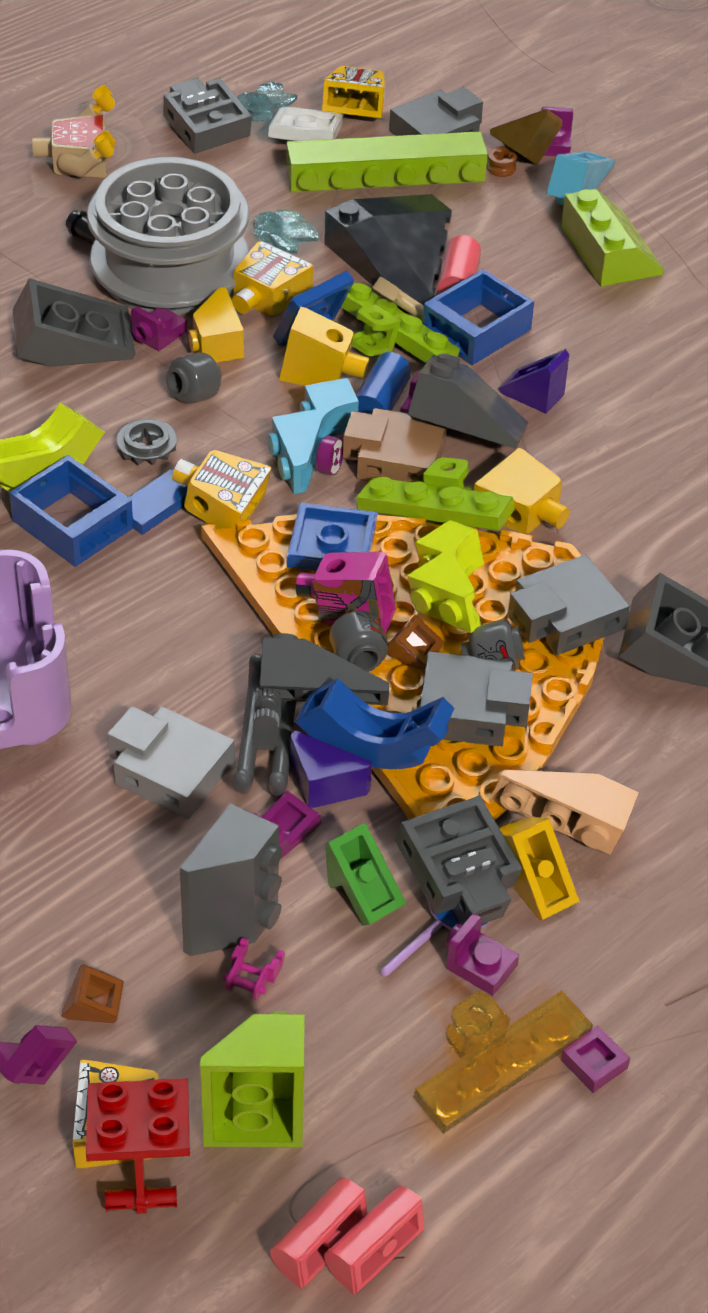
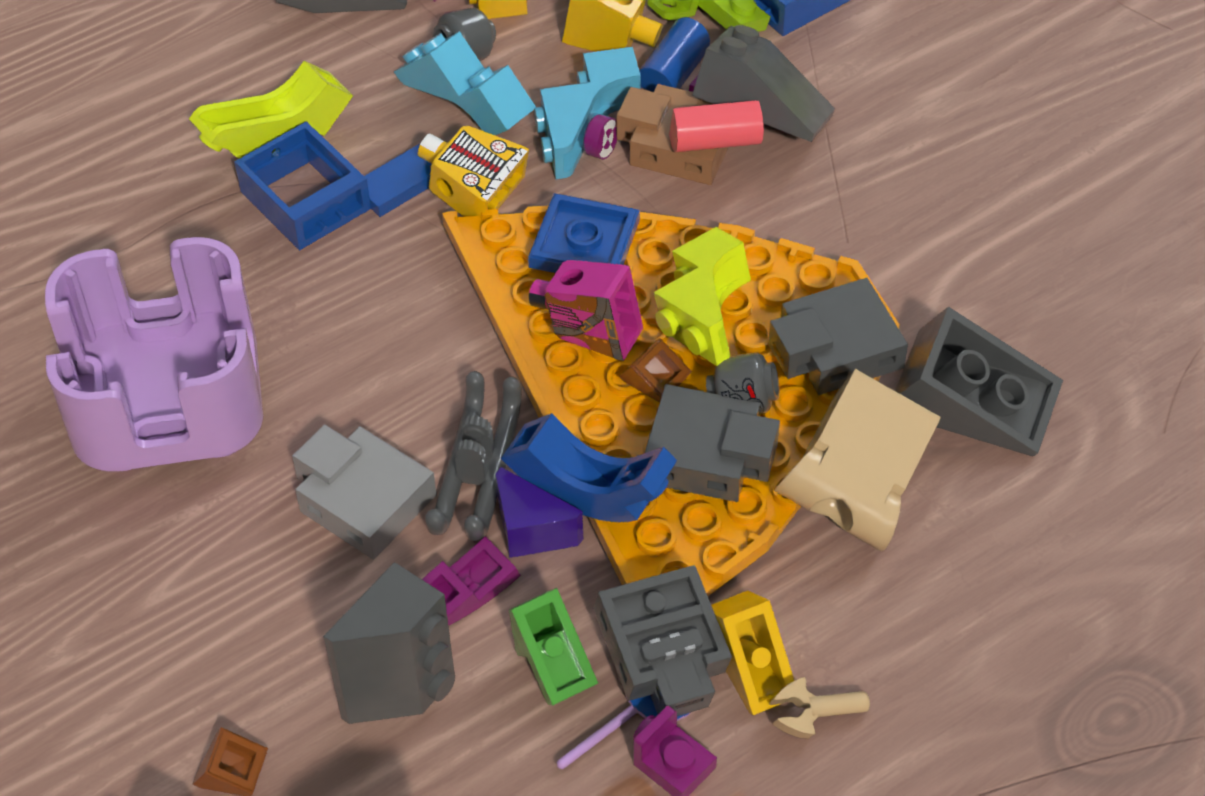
camera: 10 degrees right, 5 degrees up
dark grey gear [117,419,177,465] -> none
dark pink piece [223,937,285,1000] -> none
dark grey slope [260,633,389,705] -> none
dark grey head [329,611,389,672] -> none
lime plate [356,457,515,531] -> none
yellow torso [474,447,570,534] -> none
light nougat slope [490,770,639,855] -> none
dark purple slope [498,349,570,414] -> none
none -> medium azure arch [394,31,536,135]
none -> coral brick [669,100,764,153]
none -> tan bar [769,677,870,739]
none -> tan piece [774,369,941,552]

